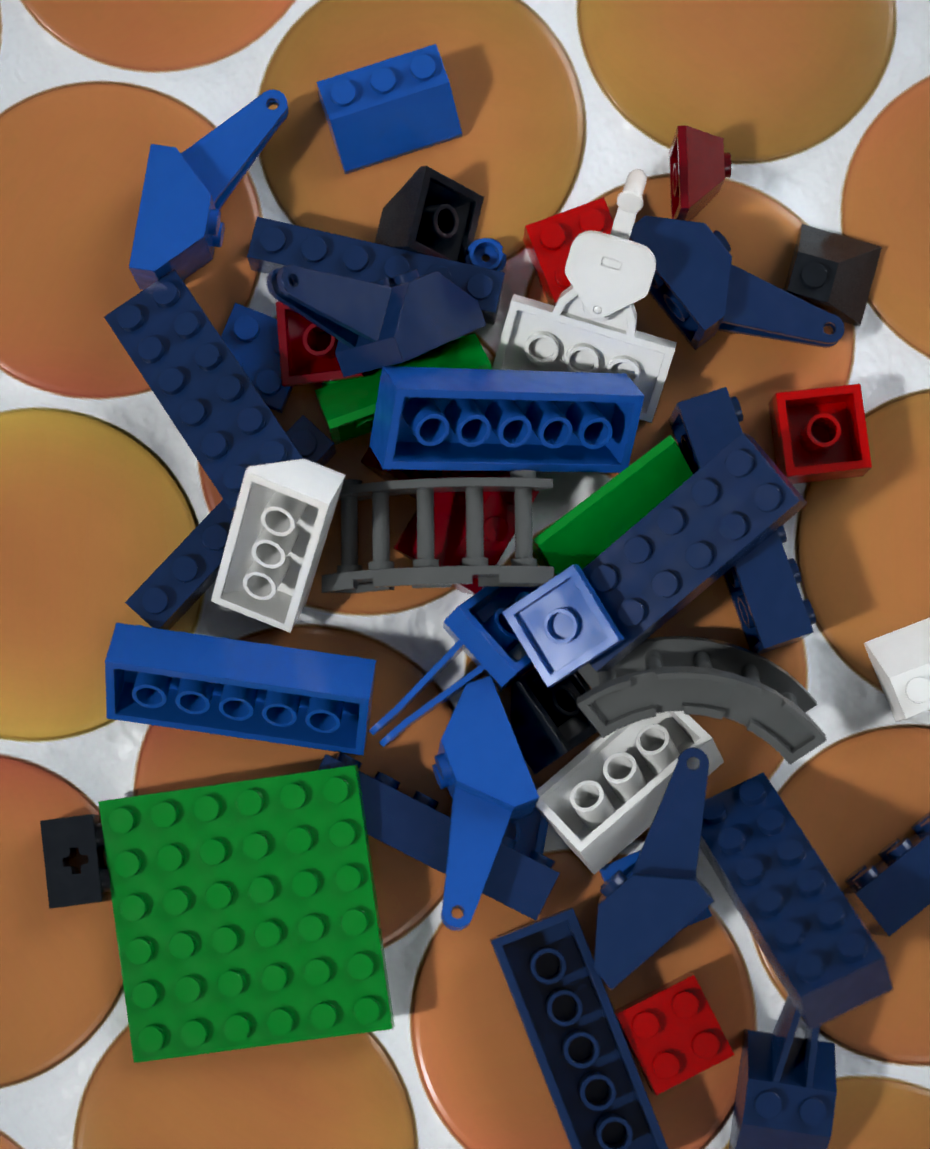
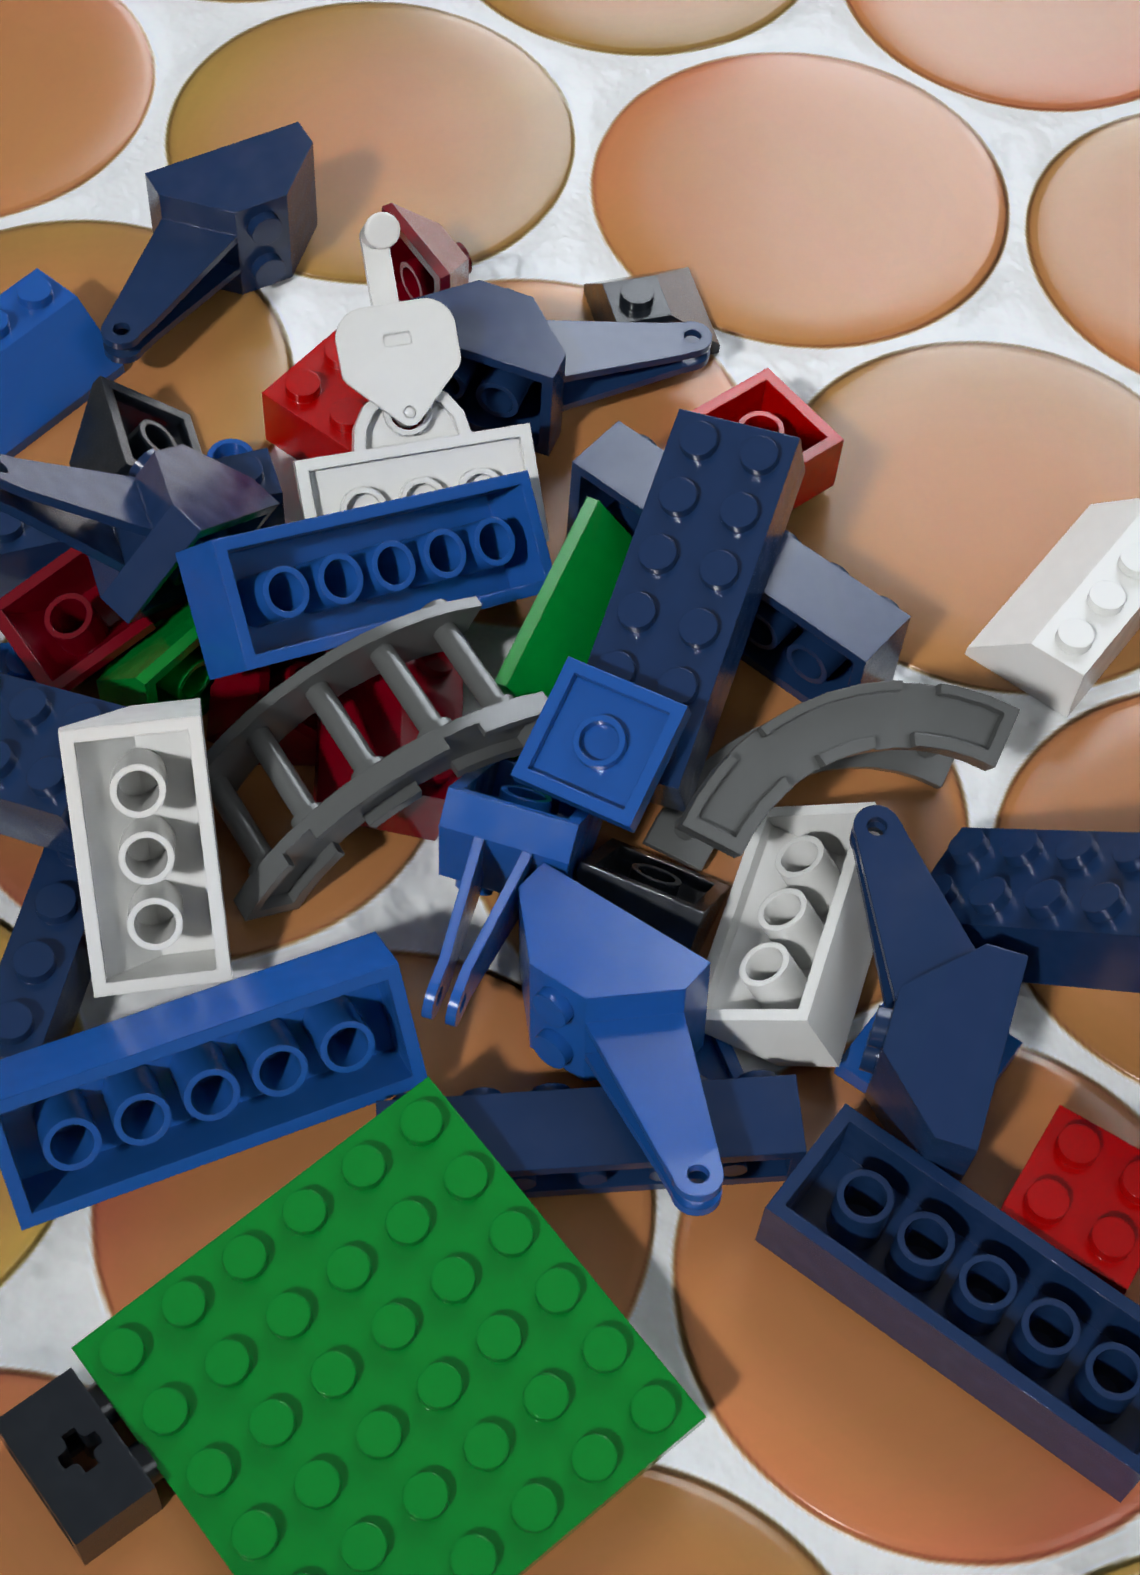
camera: 30 degrees left, 25 degrees down
none -> dark blue slope [101,122,317,364]

